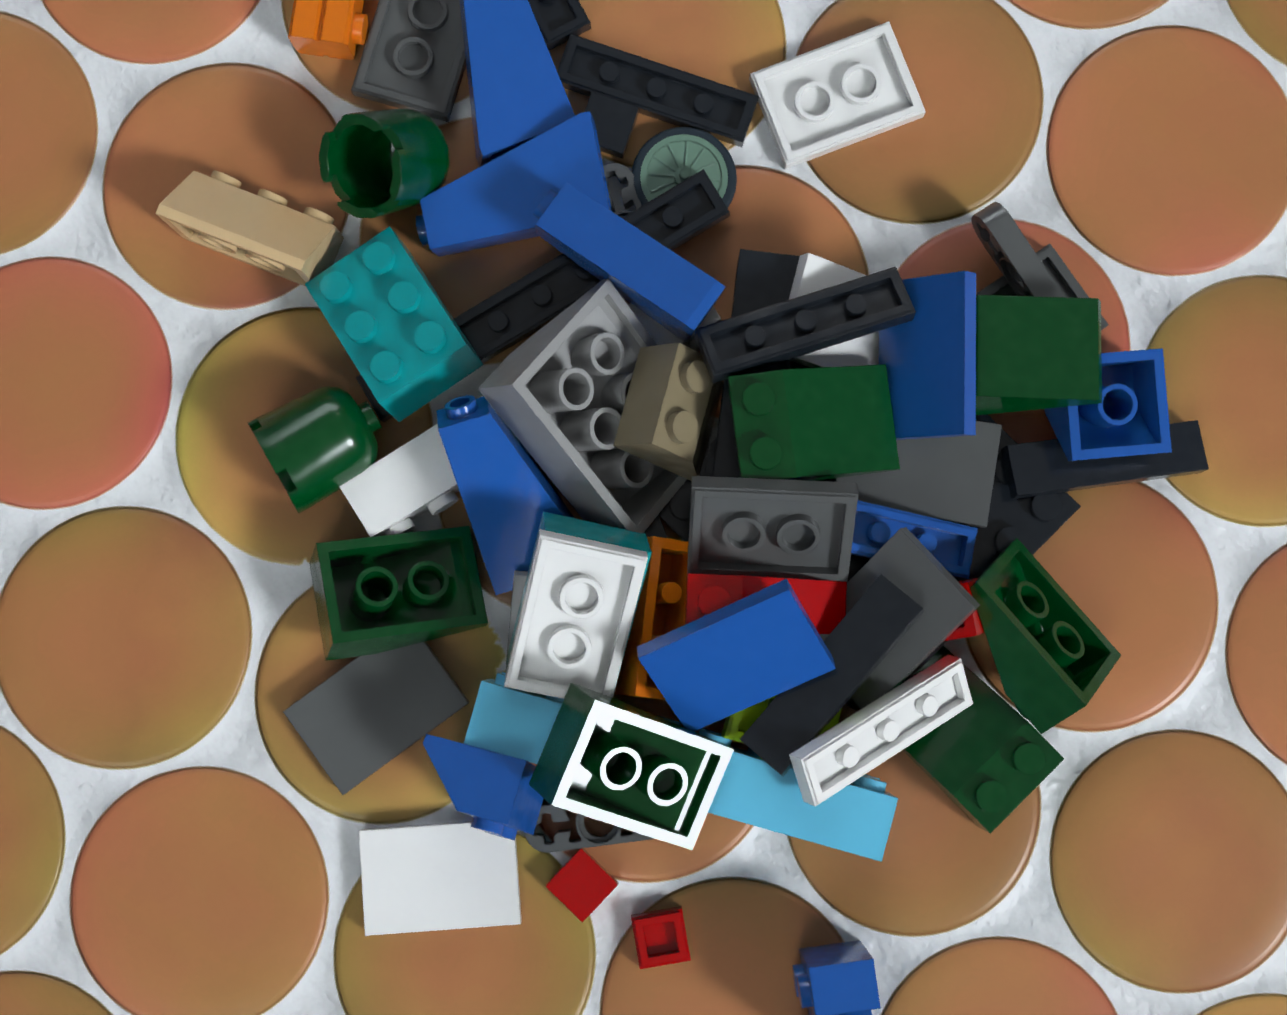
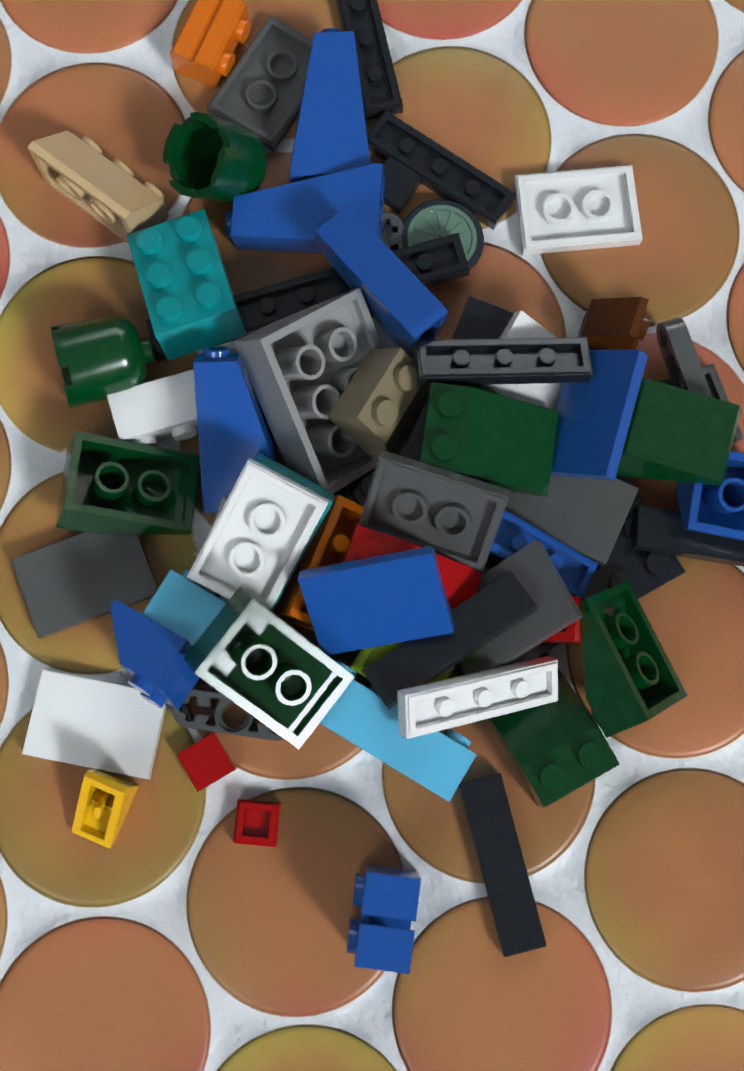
camera: 10 degrees right, 5 degrees down
none -> yellow slope [71,769,139,849]
none -> black tile [459,773,547,957]
none -> reddish brown slope [578,297,651,350]

